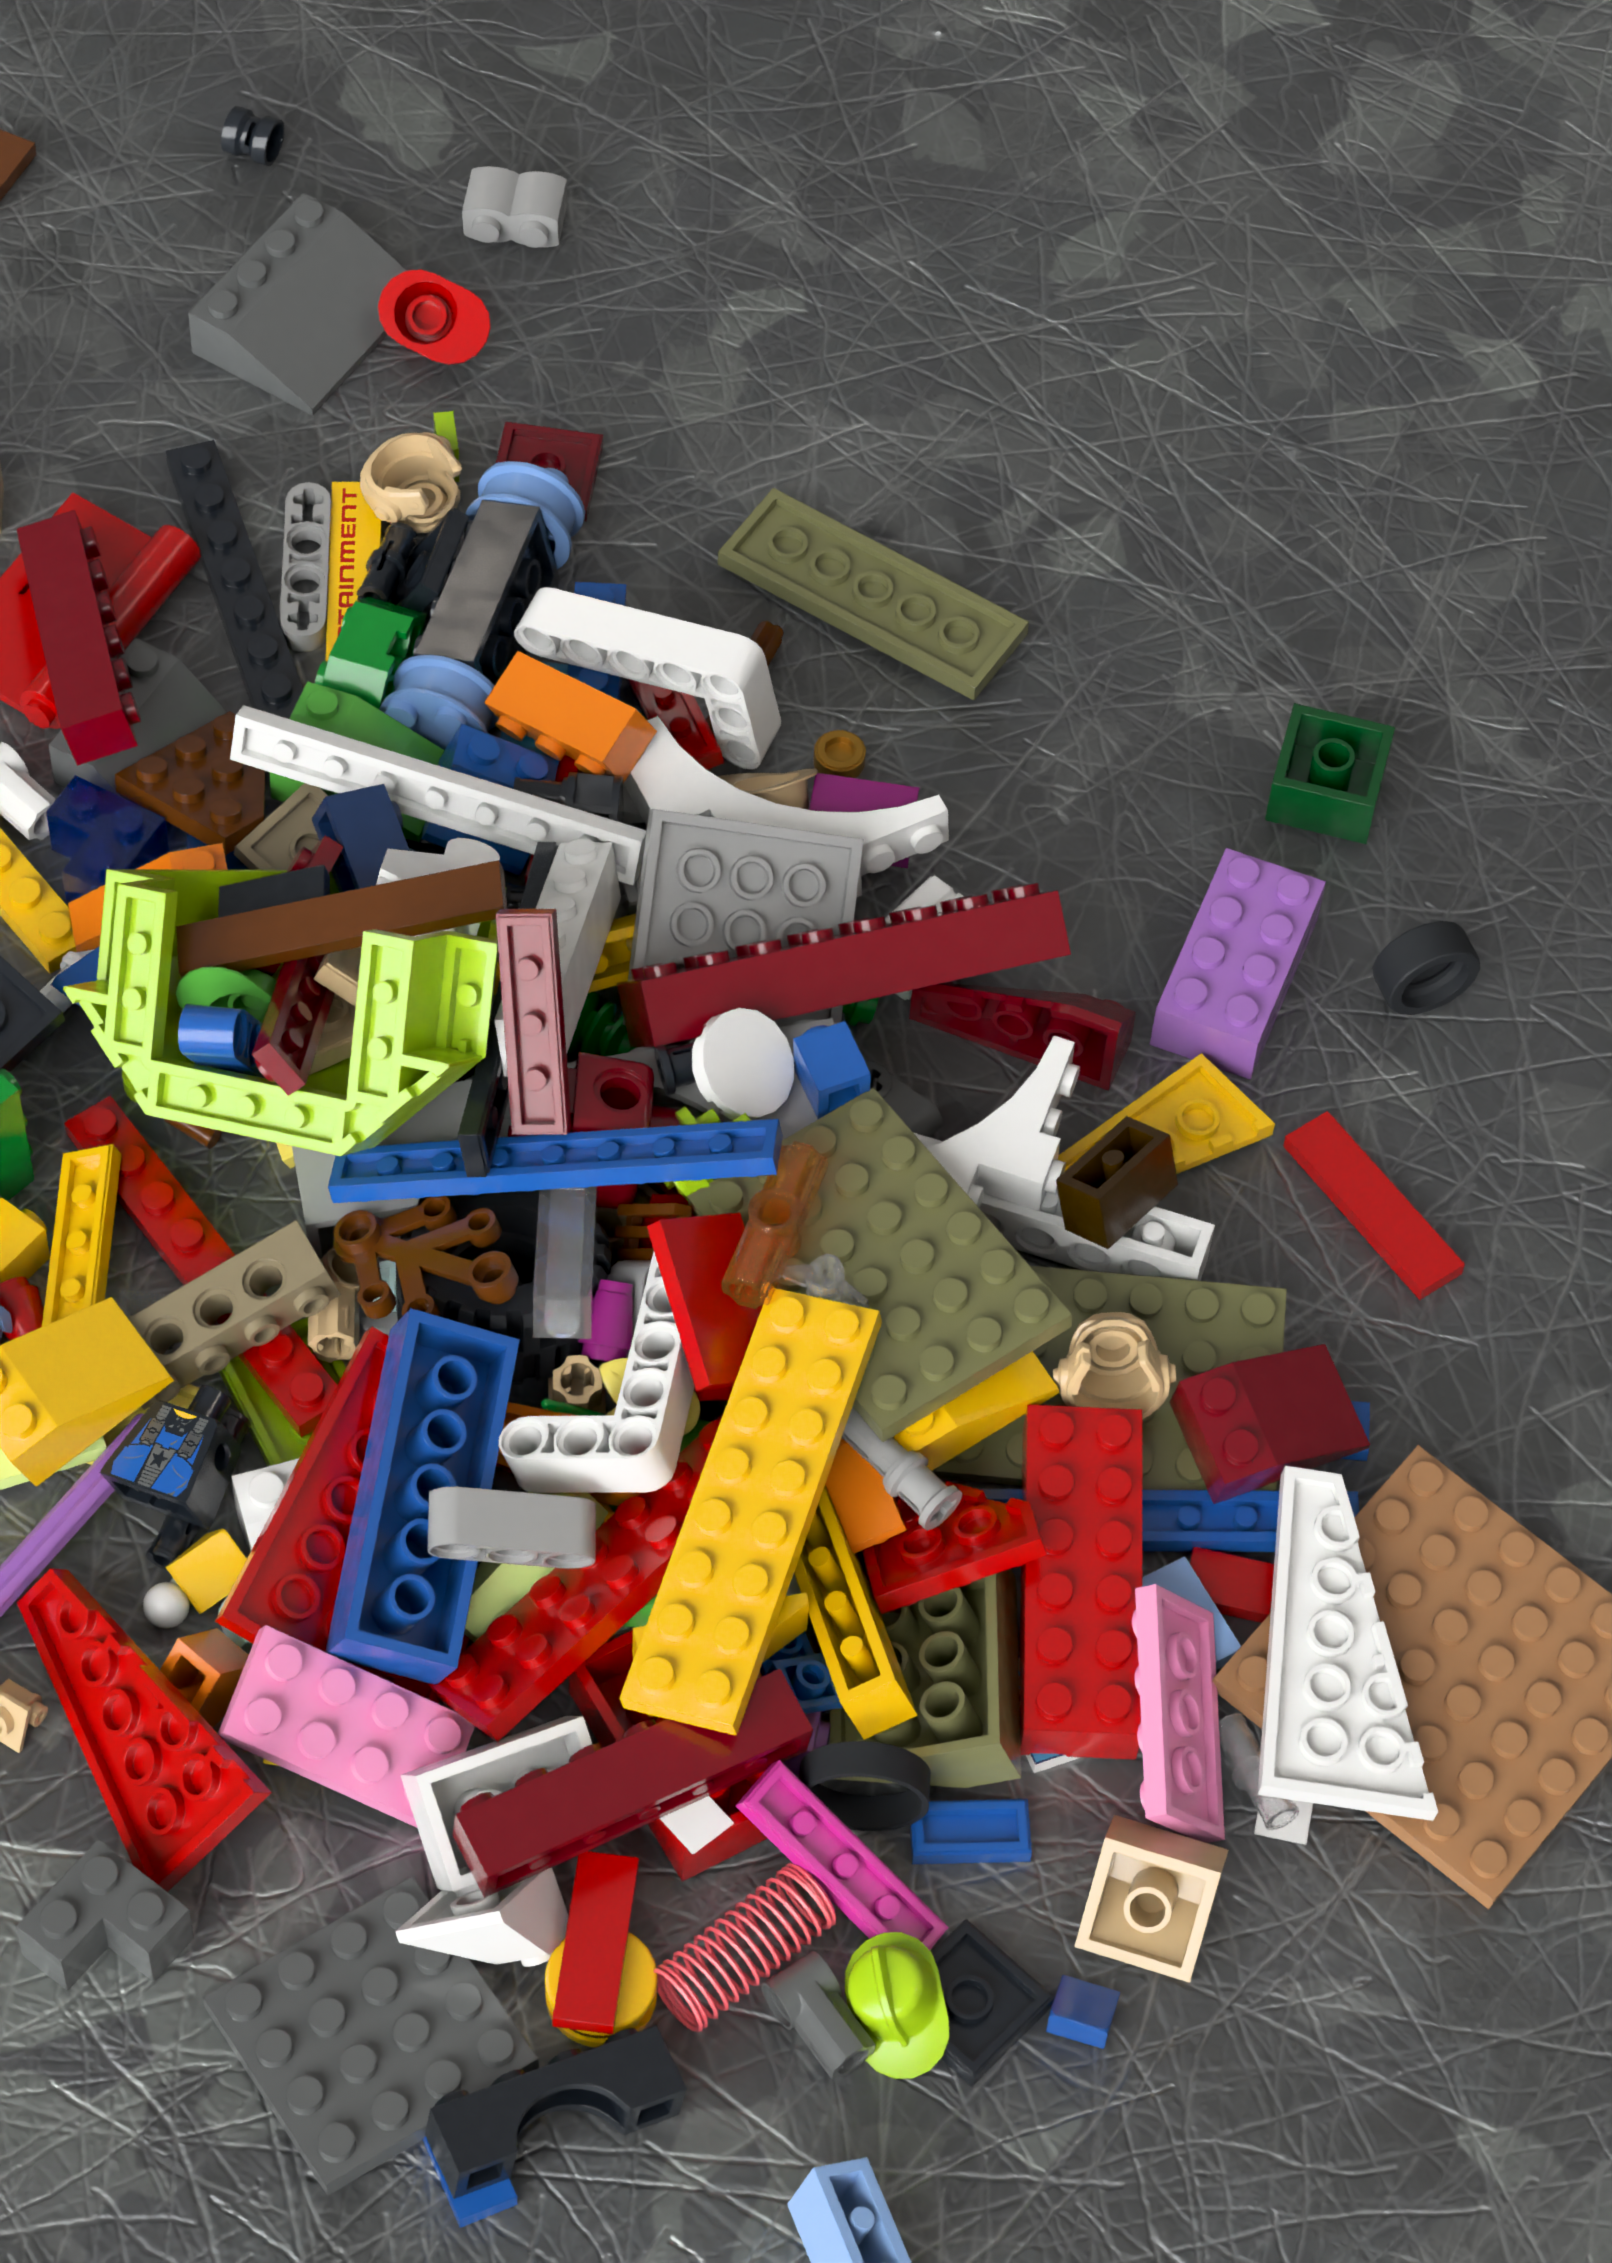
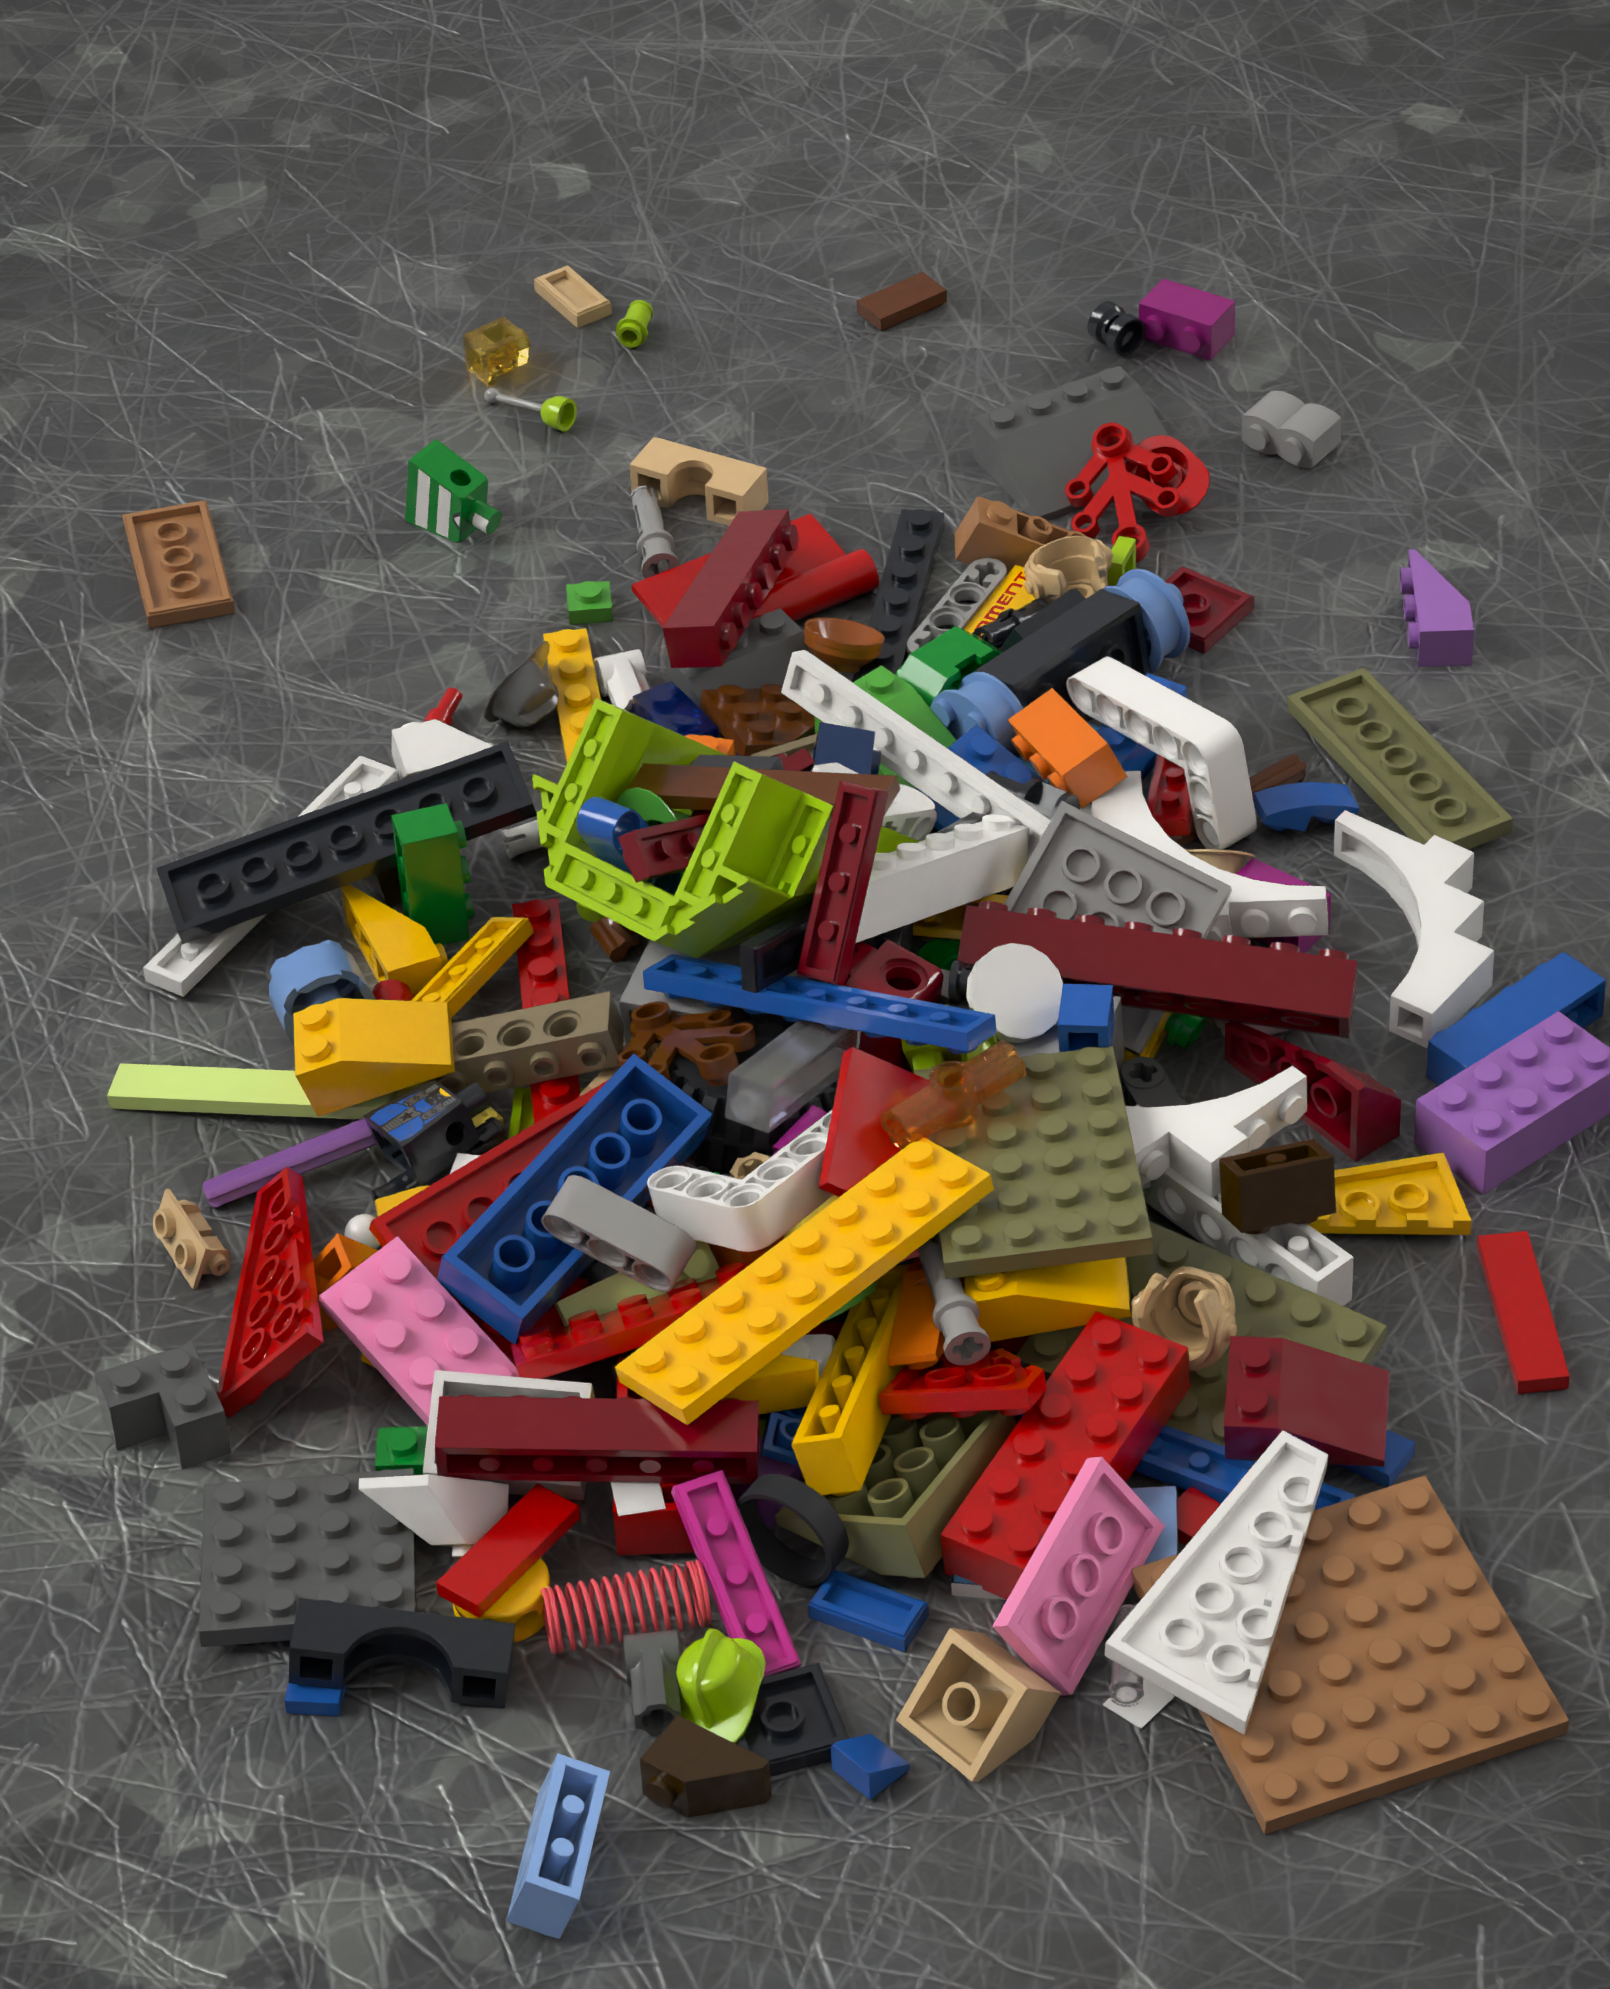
camera: 35 degrees right, 15 degrees down
clear piece [783,1254,869,1308] -> none
pearl gold tile [813,730,866,778] -> none
none -> green plate [375,1426,428,1475]
none -> dark brown slope [640,1715,772,1818]
none -> dark orange piece [803,617,885,673]
none -> medium nougat slope [955,496,1085,574]
none -> red plant [1065,422,1183,563]
none -> magenta brick [1139,278,1235,360]
none -> blue slope [1253,782,1360,831]
none -> white arch [1334,810,1494,1048]
none -> medium lavender slope [1400,549,1474,667]
none -> blue brick [1426,952,1606,1085]

